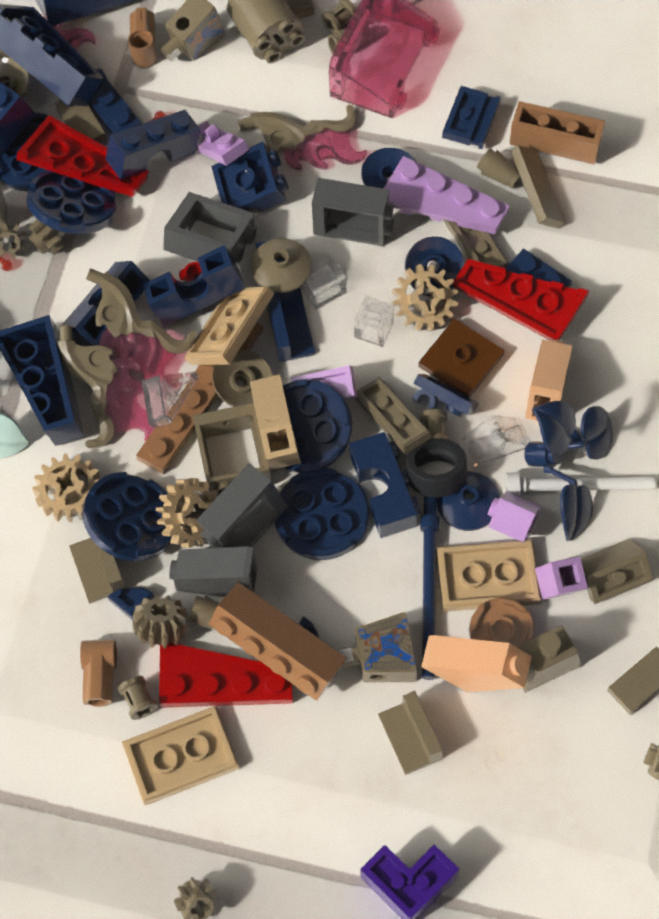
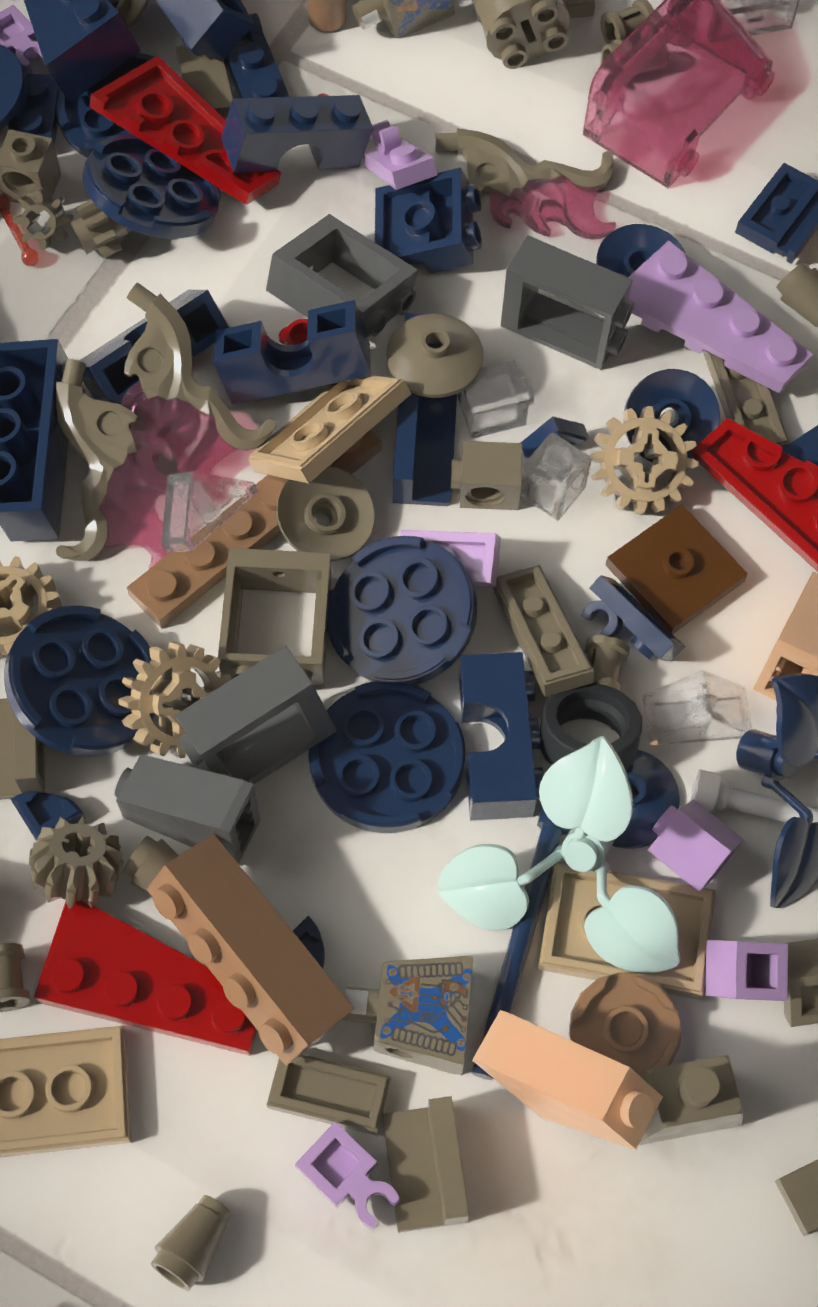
camera: 10 degrees right, 0 degrees up
tan slope [250,374,301,470] -> none
none -> dark tan cone [151,1195,232,1291]
none -> dark tan tile [266,1054,391,1136]
none -> lavender plate [295,1121,399,1230]
none -> light aqua plant [437,736,681,973]
none -> dark tan brick [451,441,522,510]
none -> dark blue tile [520,416,589,459]

